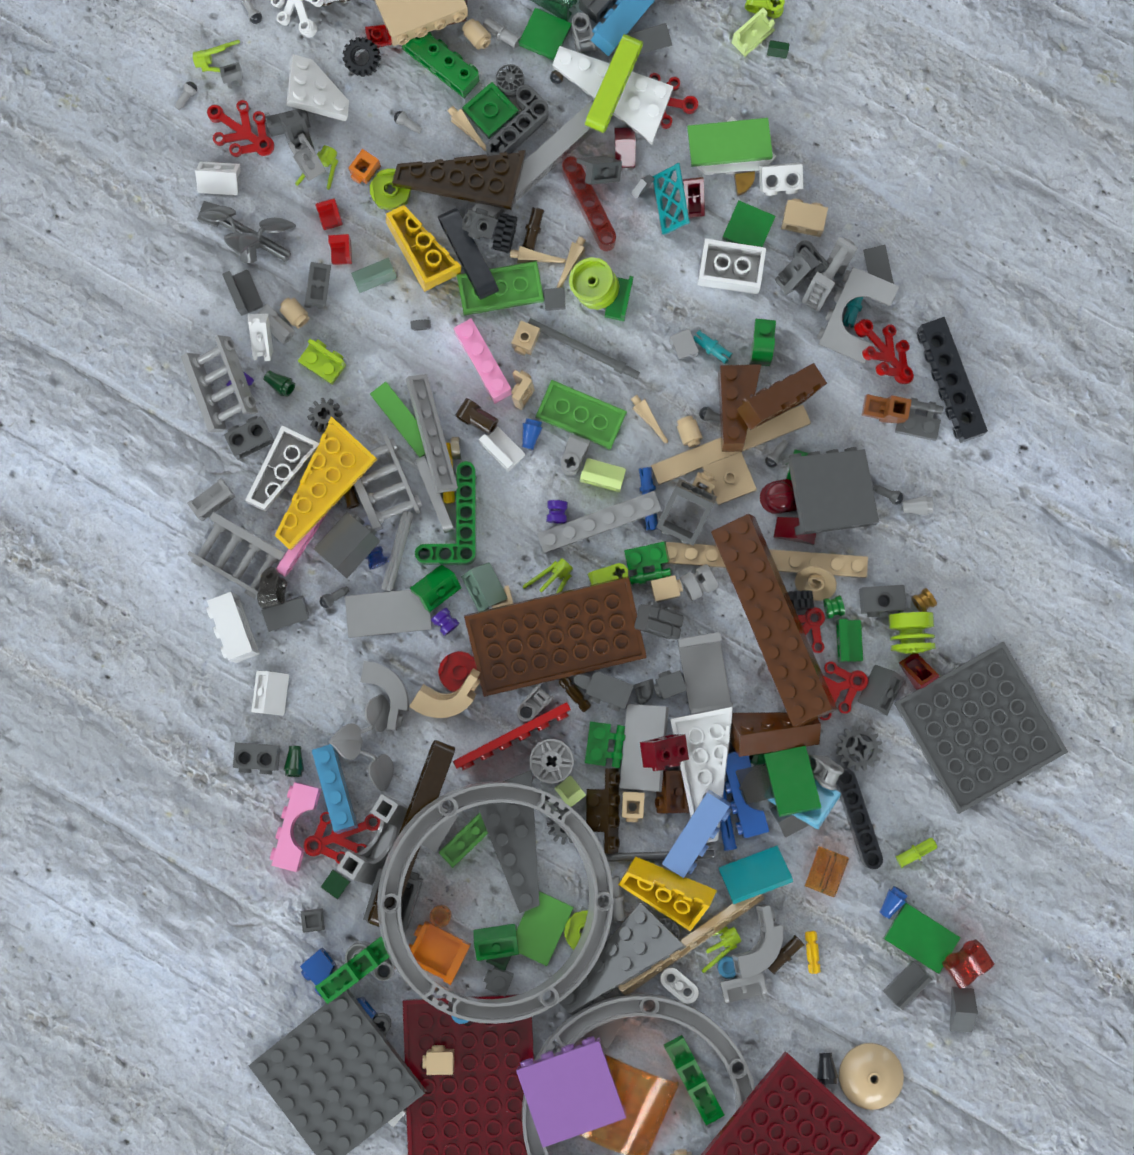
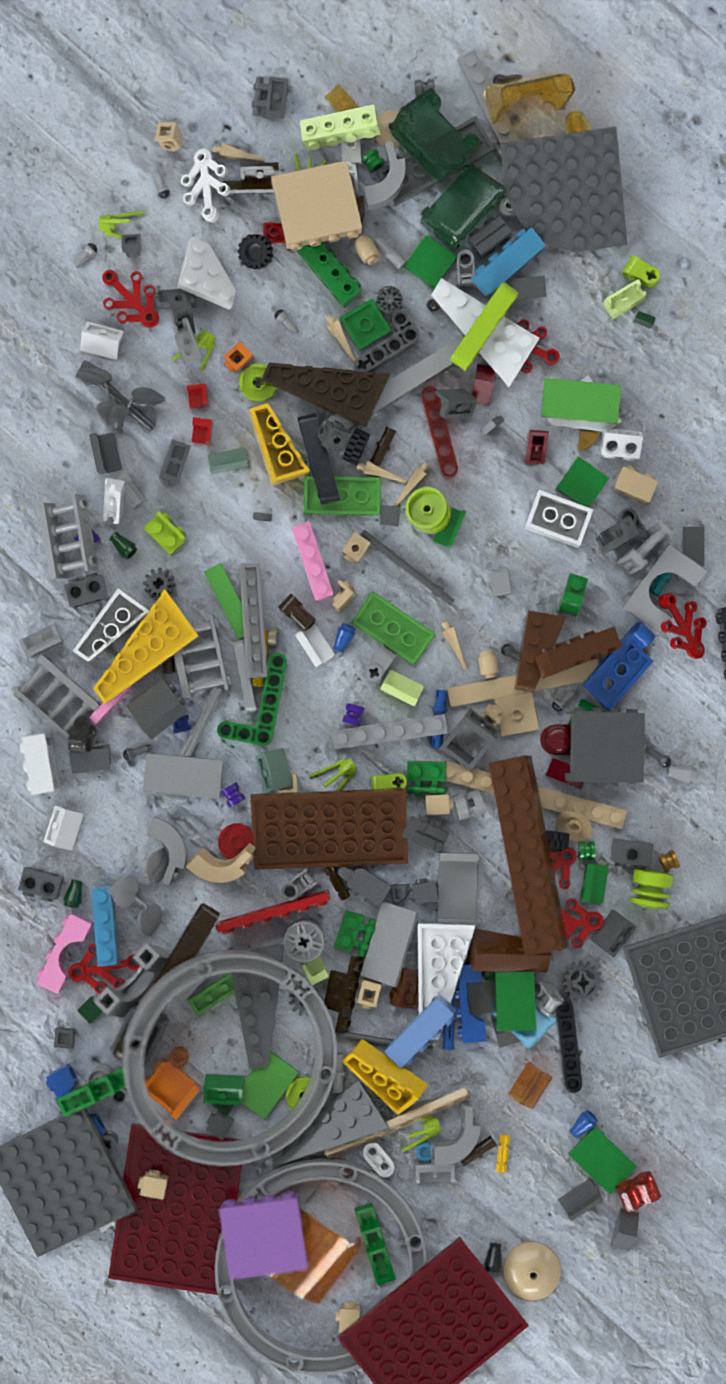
camera: 10 degrees right, 5 degrees up
tan brick [280,298,310,329] -> none
green panel [410,565,462,613] -> none
dark red brick [640,734,689,771] -> none
teal window [652,163,690,235] -> none
teal pin [693,330,733,364] -> none
teal tile [718,845,793,905] -> none
dark orange brick [861,394,912,423] -> none
dark grey plate [895,397,944,441] -> none
lime axle [895,838,937,868] -> none
dark red slope [898,653,939,690] -> none
none -> blue hinge [582,621,655,711]

